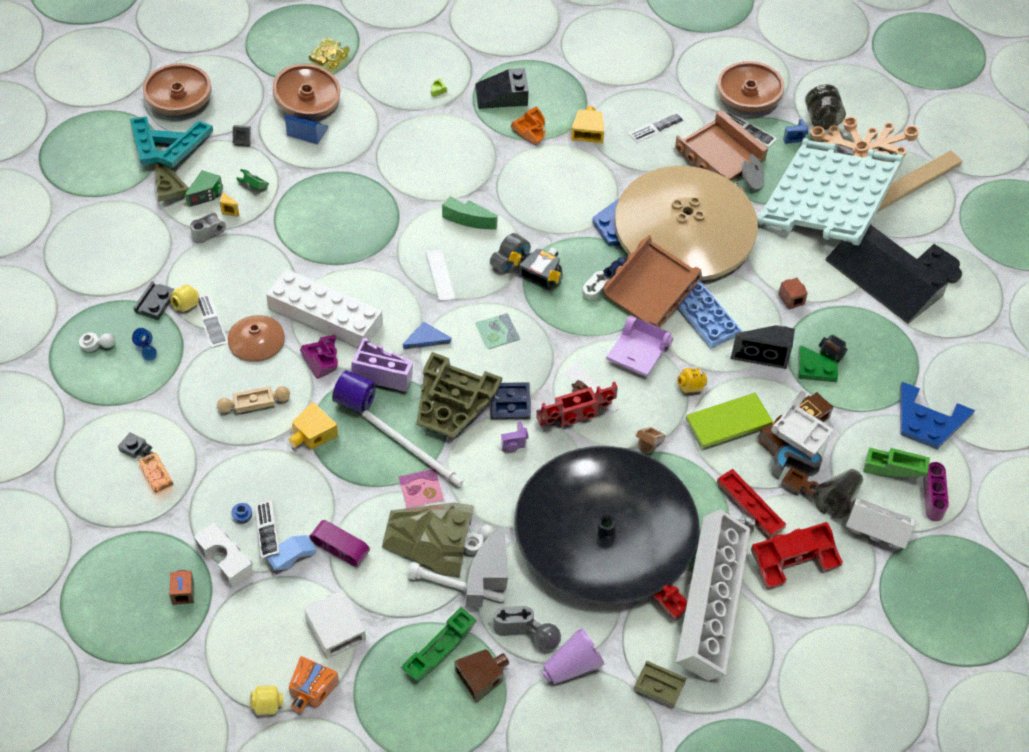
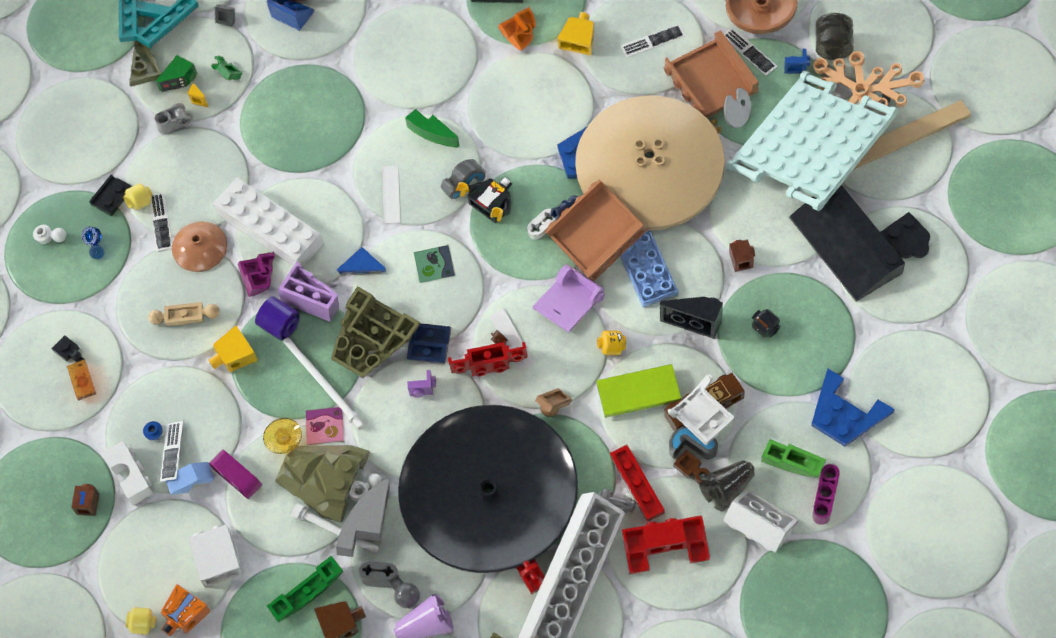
camera: 20 degrees right, 10 degrees up
green wing [798,345,838,382] -> none
none -> clear yellow dish [263,418,302,454]

